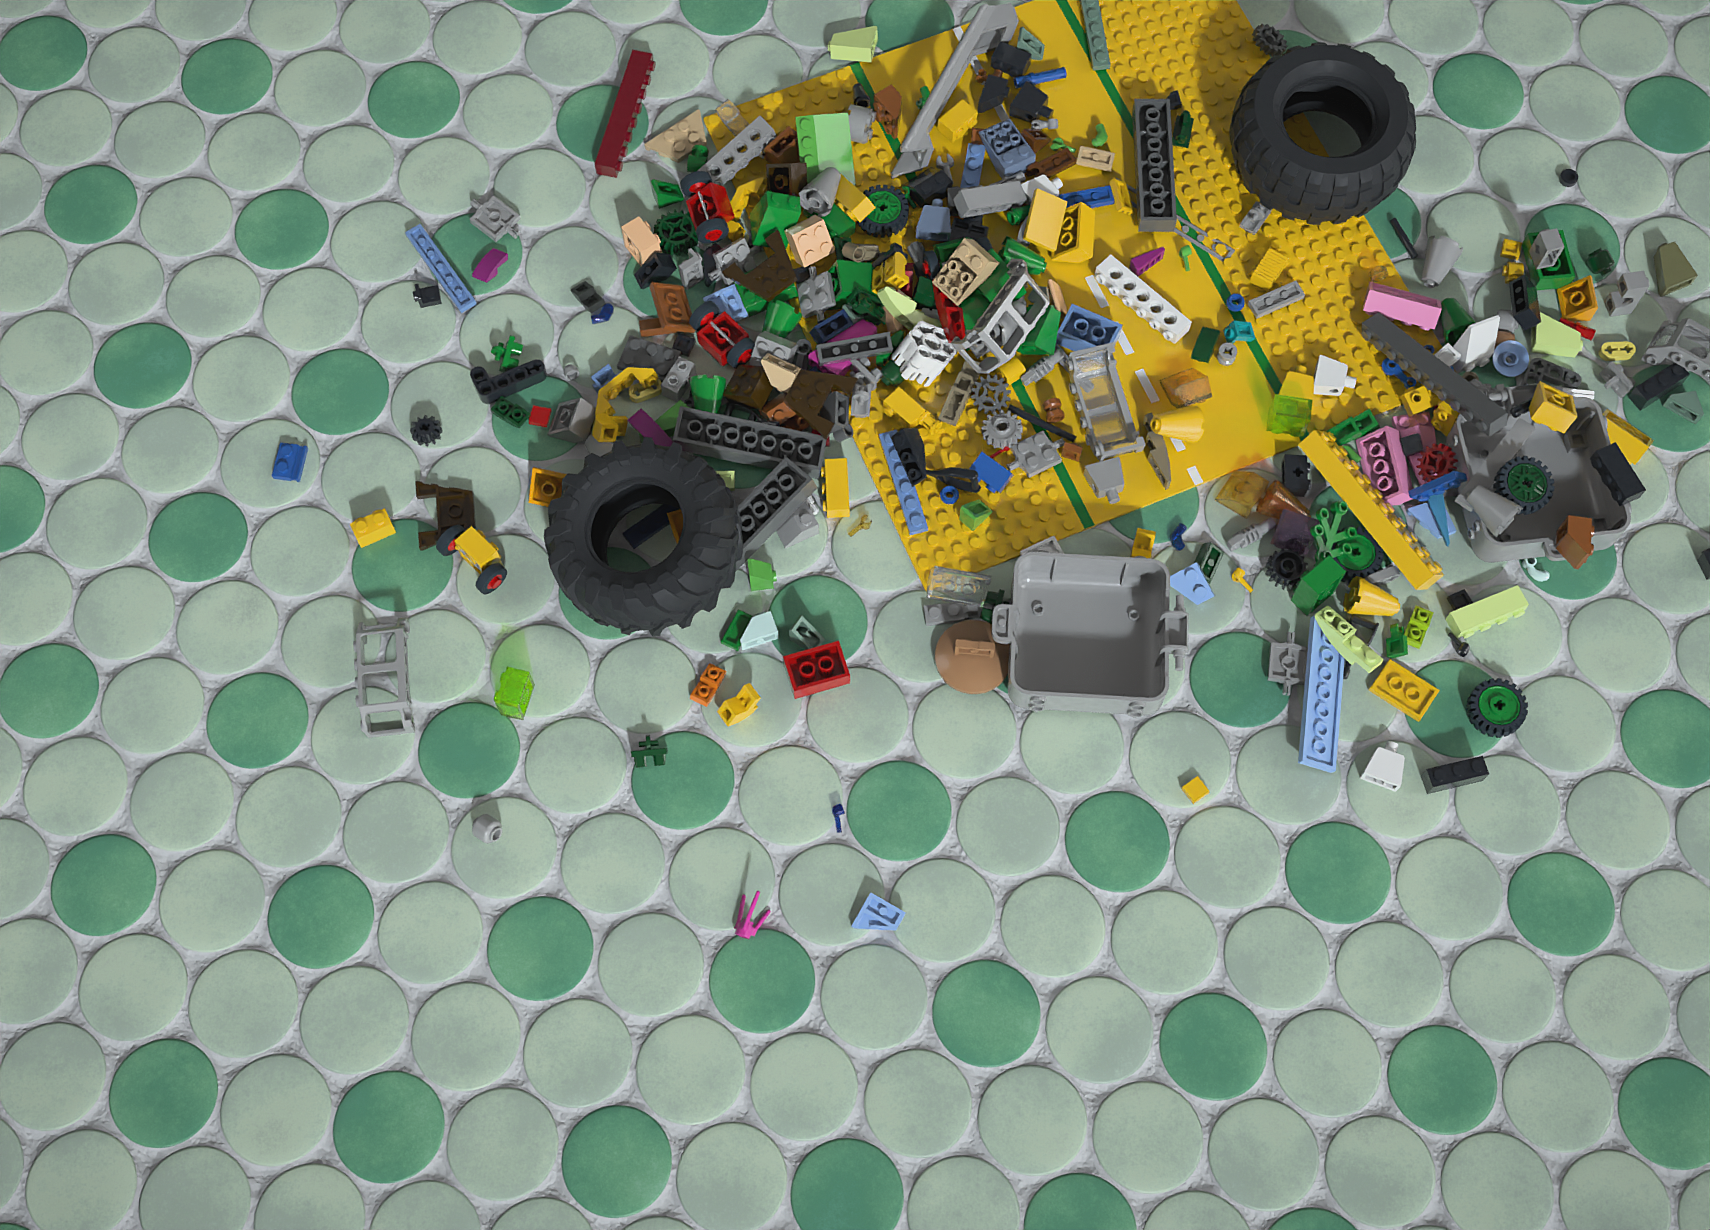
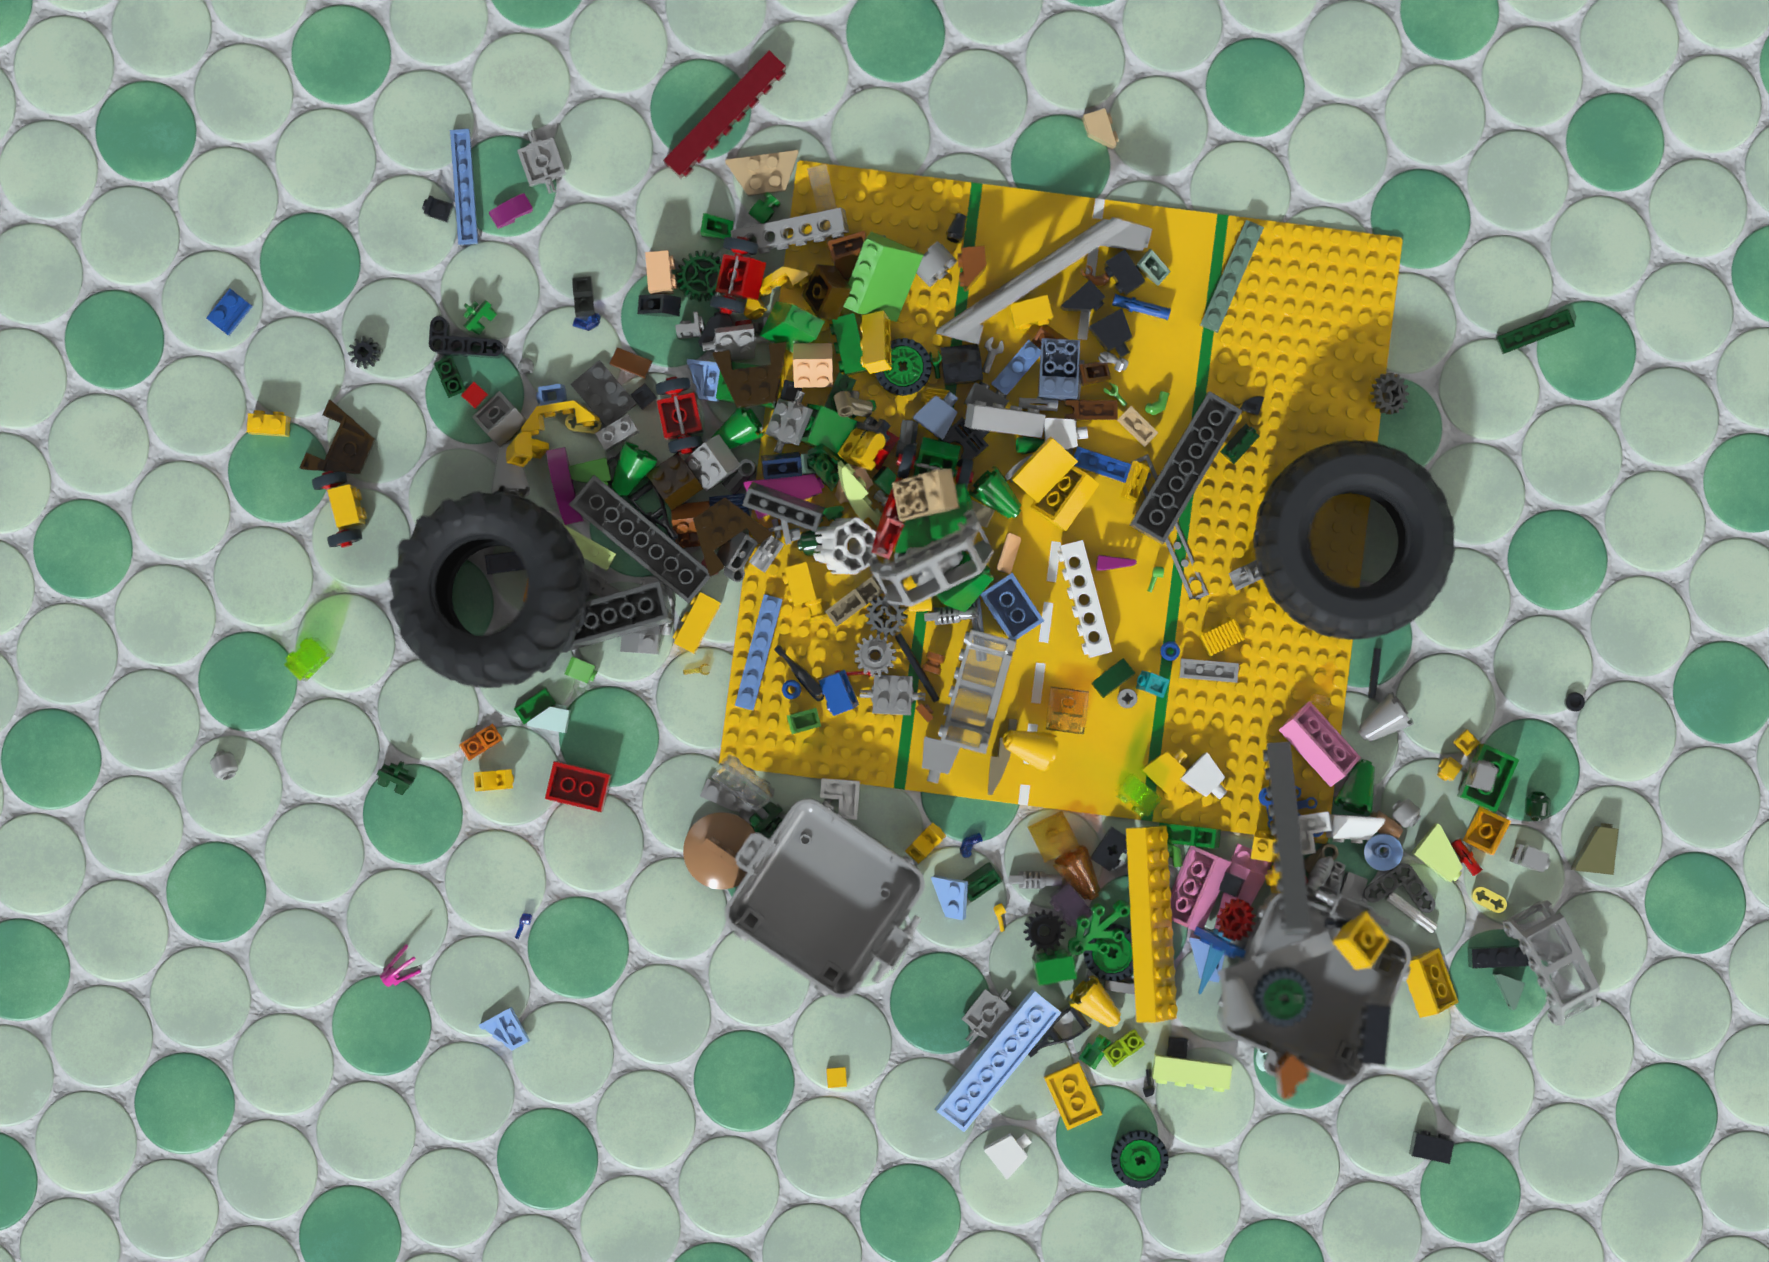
camera: 30 degrees right, 20 degrees up
light grey windscreen [353,617,415,738] -> none
light orange slope [528,467,567,507] -> none
dark orange tile [649,282,696,333] -> none
tan slope [761,353,801,393] -> none
sand green slope [789,615,825,650] -> none
light grey cone [799,167,841,217] -> none
yellowish green slope [828,26,878,62] -> none
black slope [890,428,927,487] -> none
green arm [916,86,930,110] -> none
yellowish green slope [1314,605,1384,673] -> none
black brick [1421,756,1489,794] -> none
black brick [1509,274,1541,330] -> none
light grey hips [1599,361,1636,398] -> none

